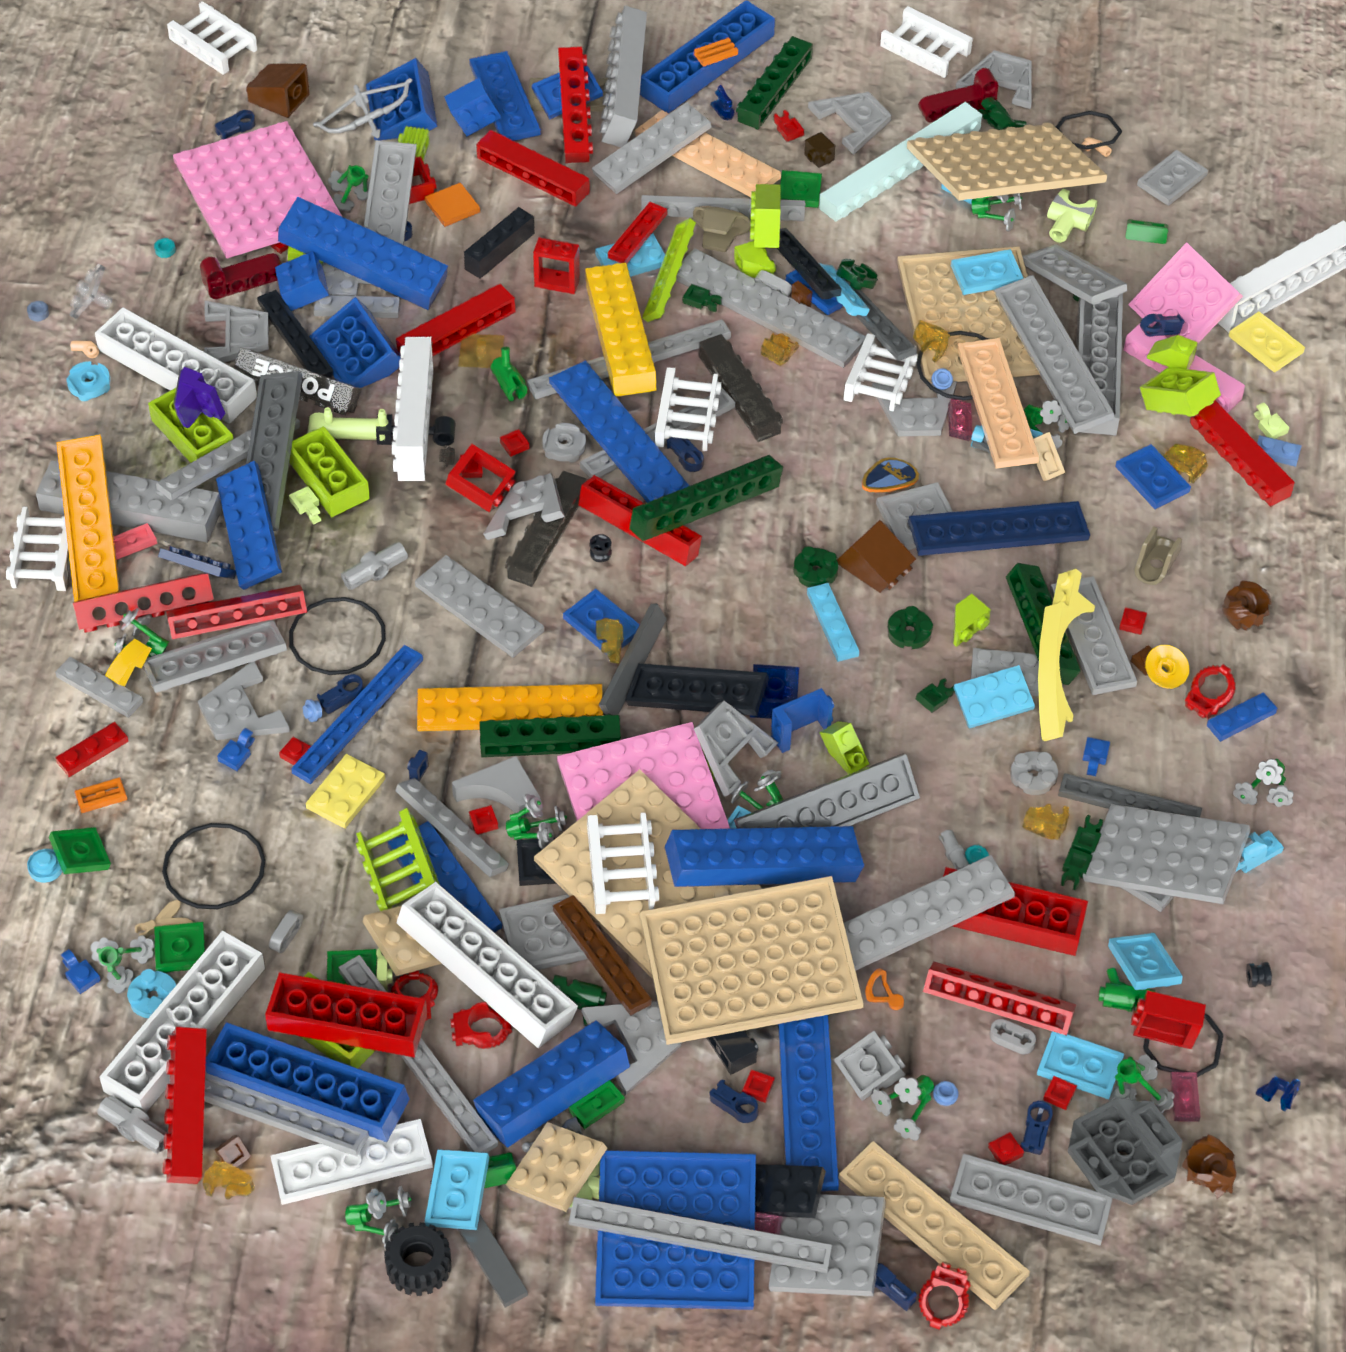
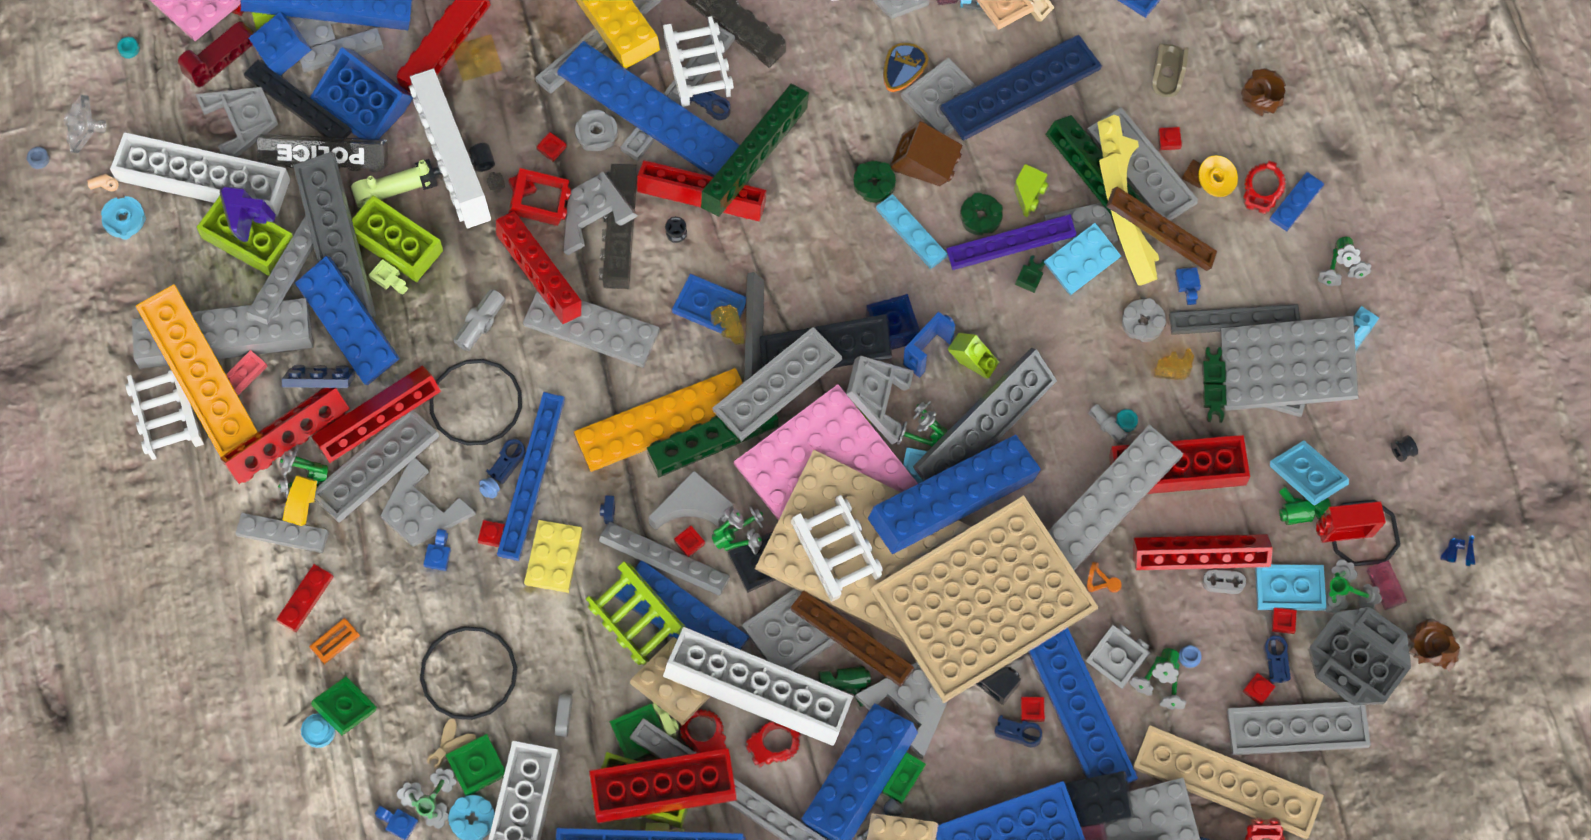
camera: 20 degrees left, 15 degrees up
green piece [490,347,528,401] -> none
none -> red brick [496,211,581,324]
none -> light grey plate [713,327,842,441]
none -> dark purple plate [946,214,1076,270]
none -> reddish brown plate [1106,187,1217,271]

